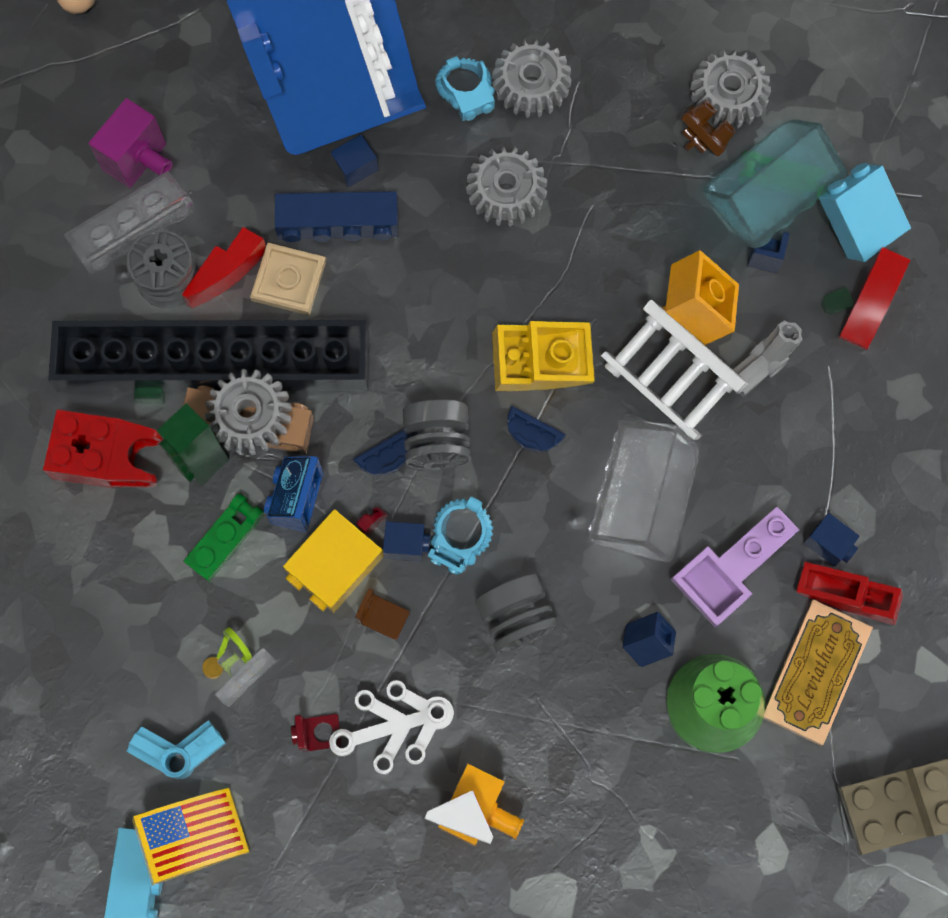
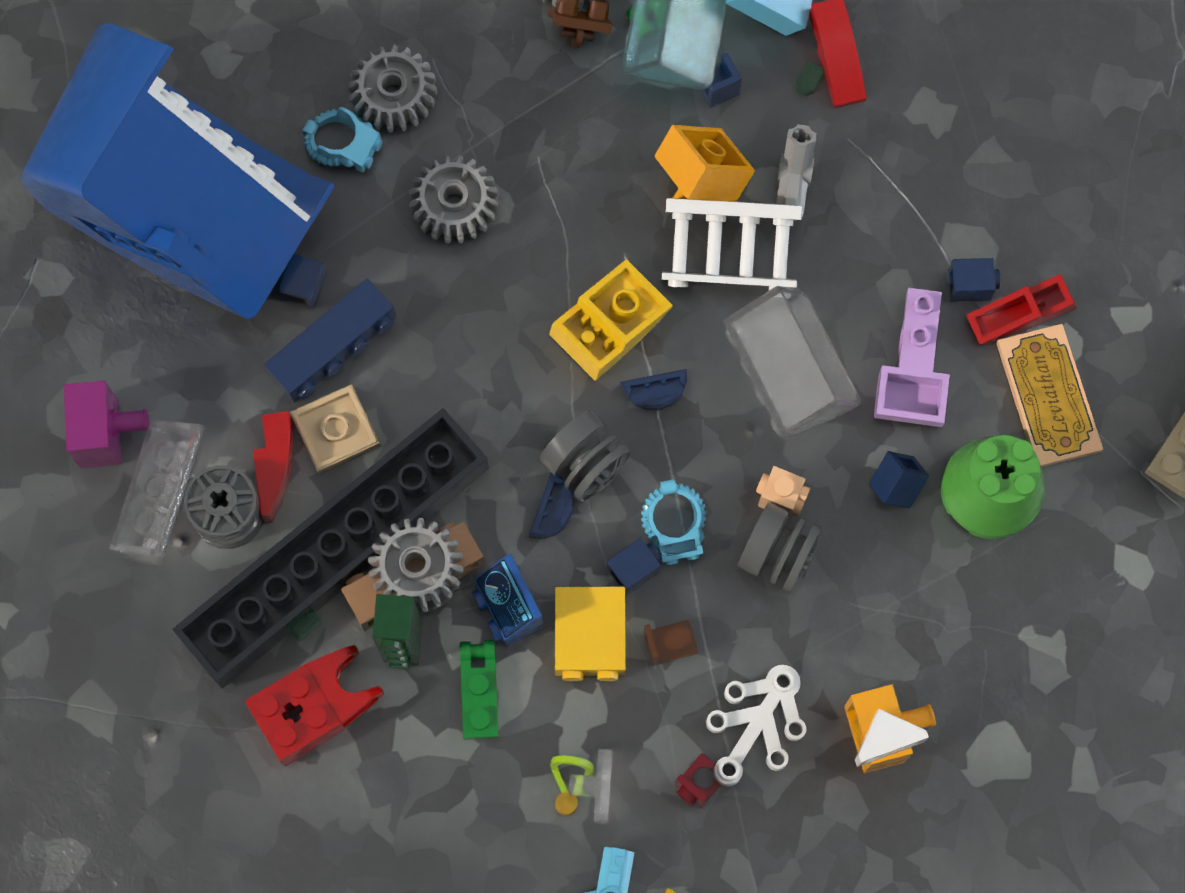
camera: 40 degrees left, 0 degrees up
dark red tile [357,507,388,537] -> none
none -> light nougat brick [756,466,810,519]

